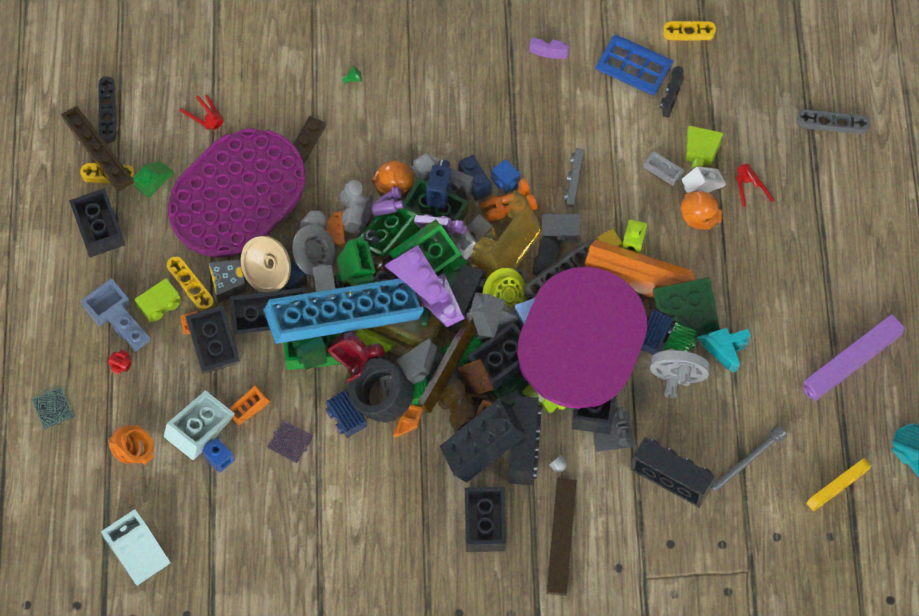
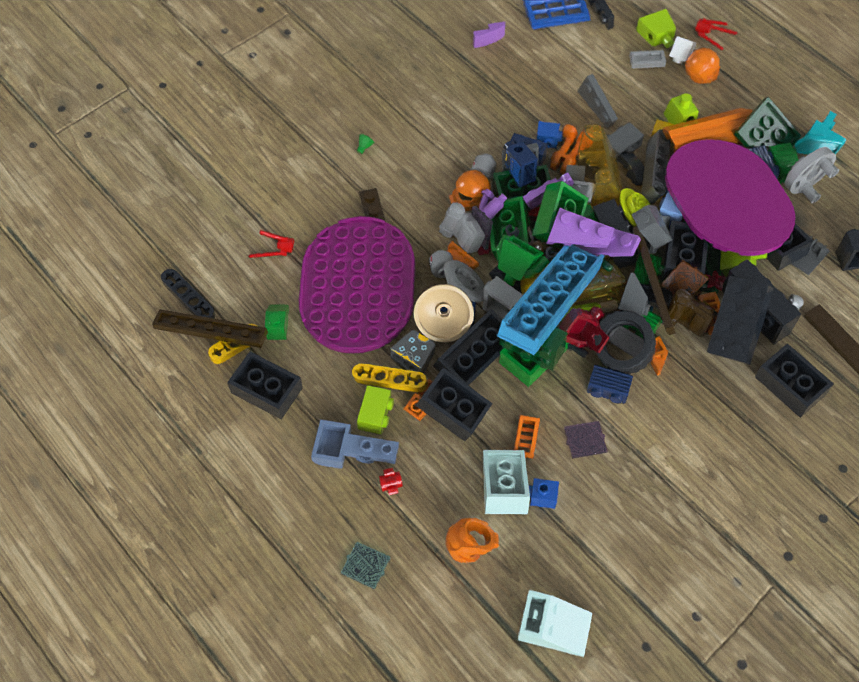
camera: 40 degrees left, 5 degrees down
none -> dark red plant [706,270,726,291]

